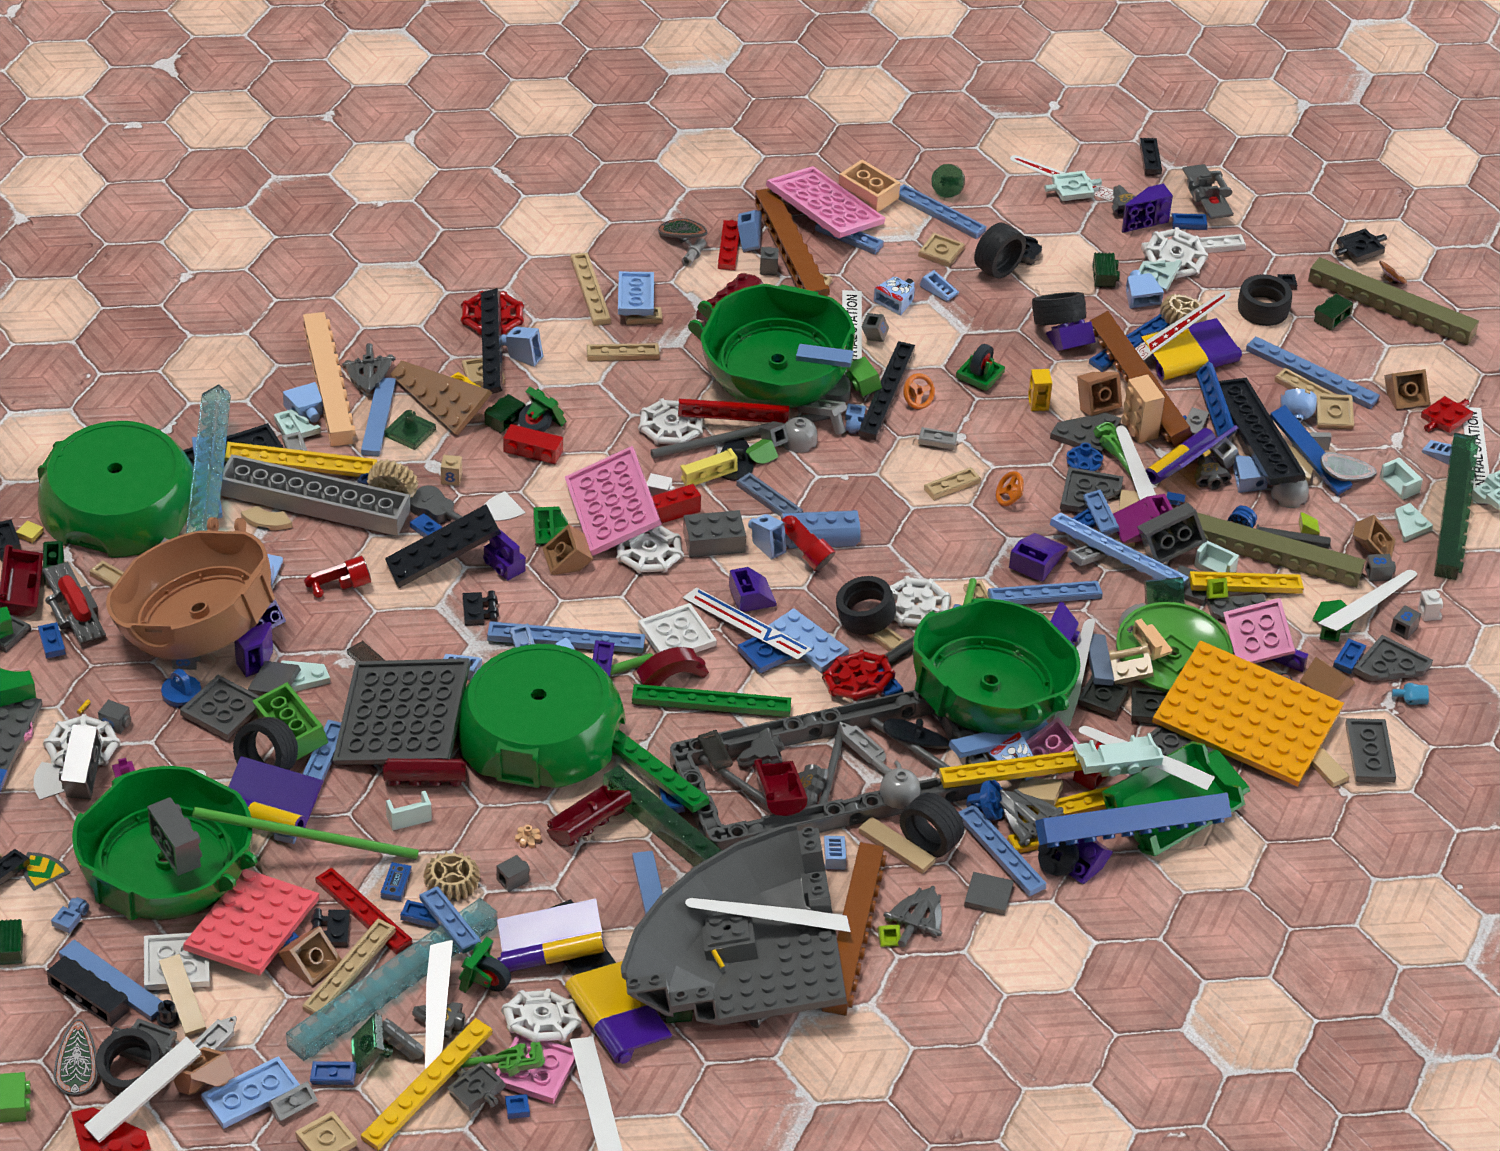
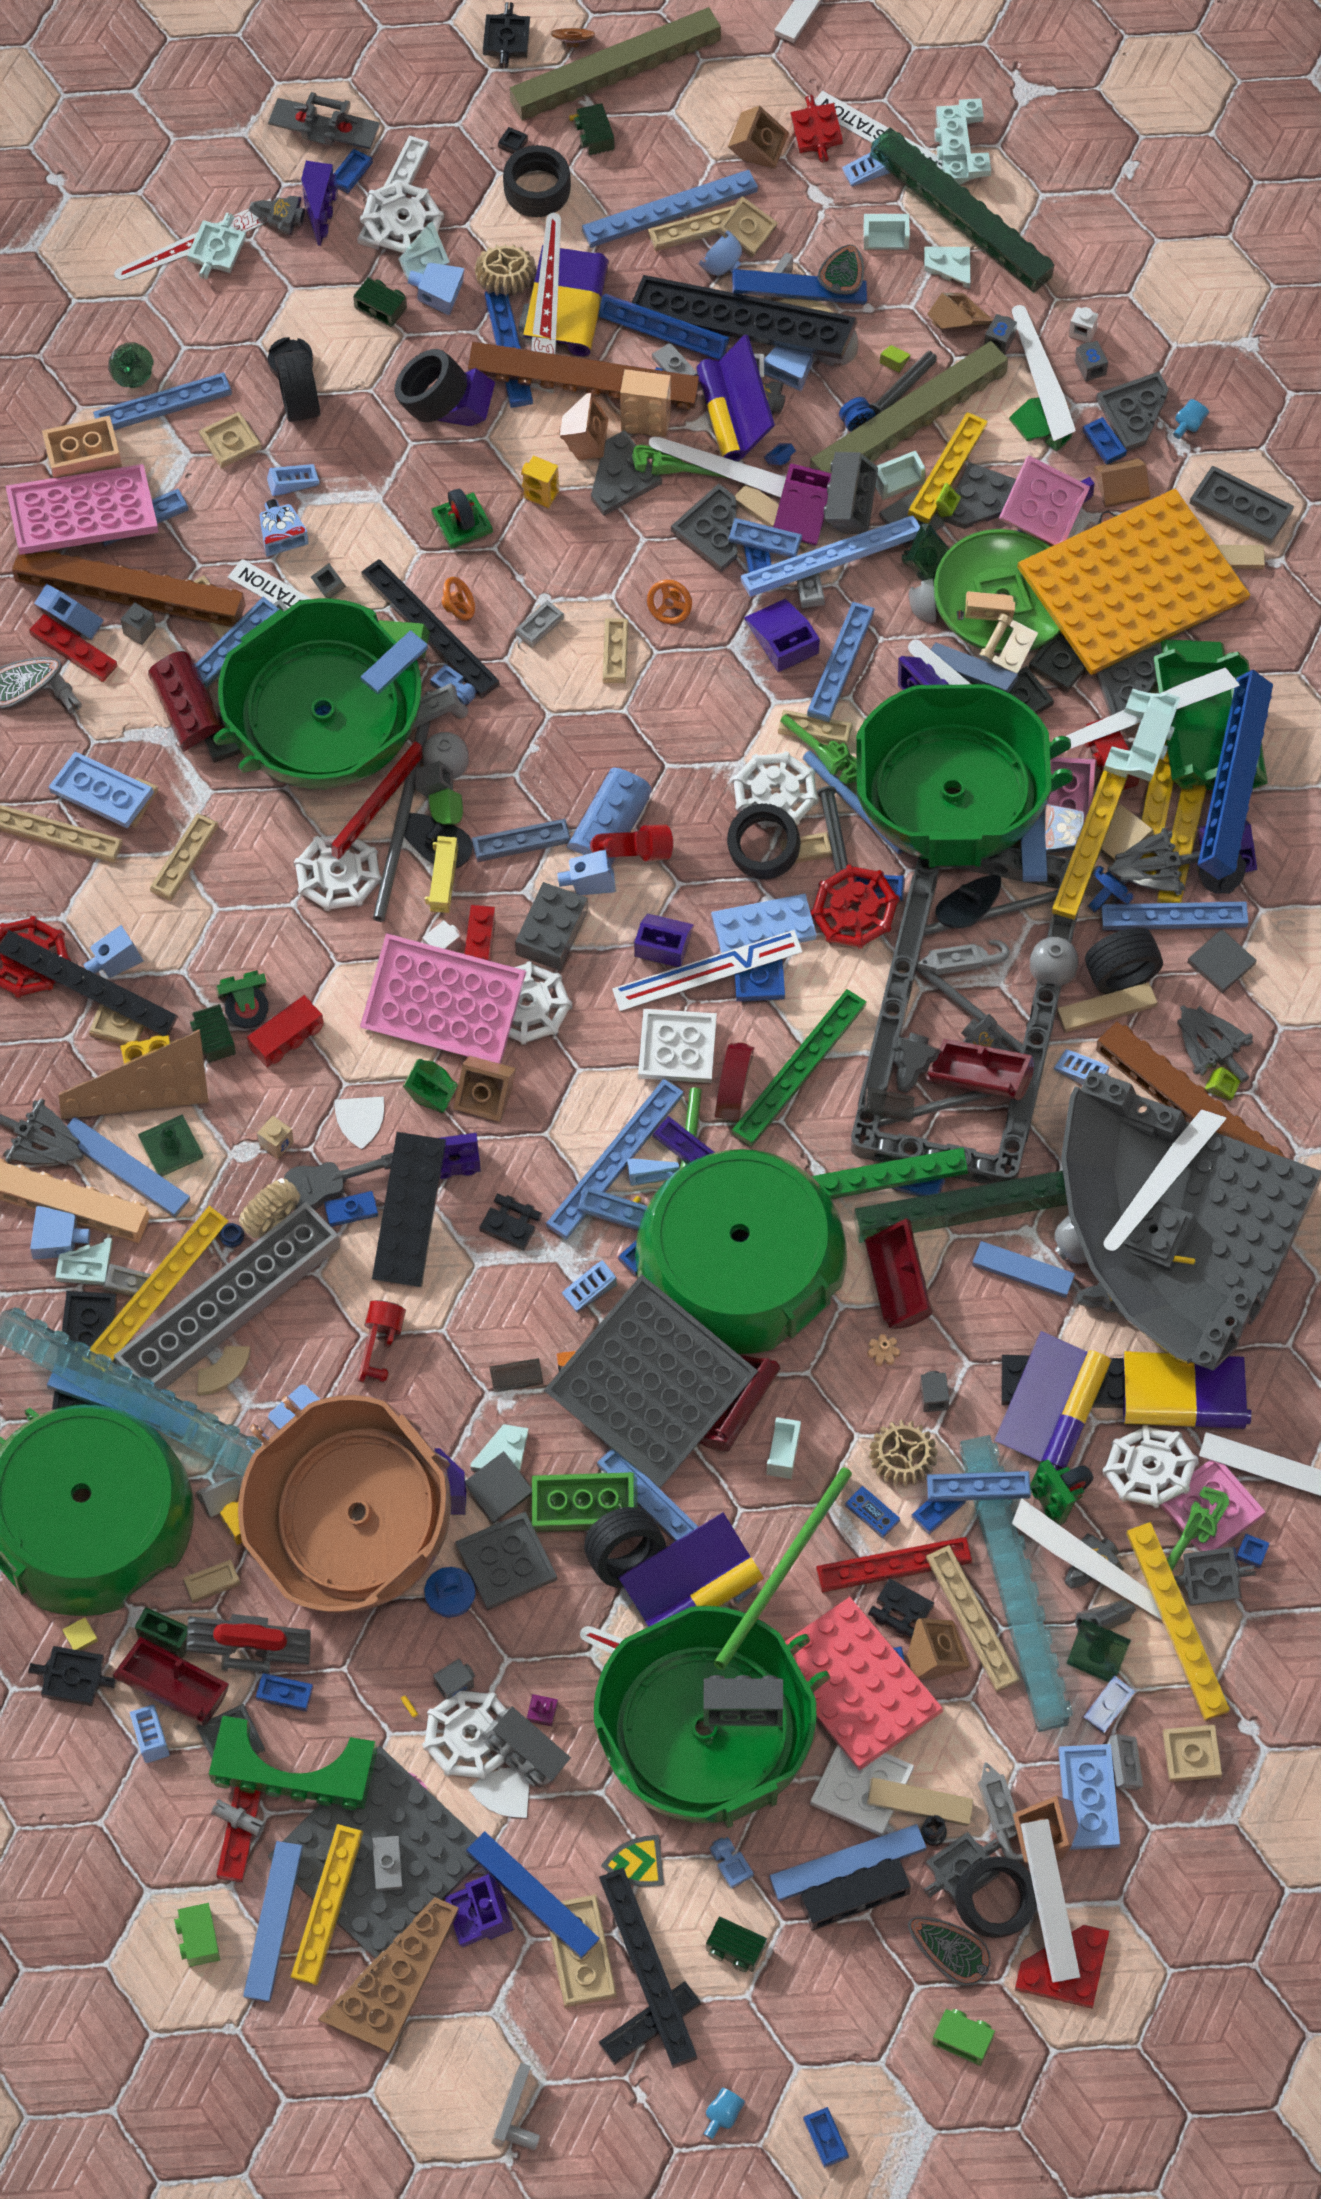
camera: 55 degrees left, 20 degrees up
blue dish [1066,443,1103,471] -> none
black plate [1139,138,1162,175] -> none

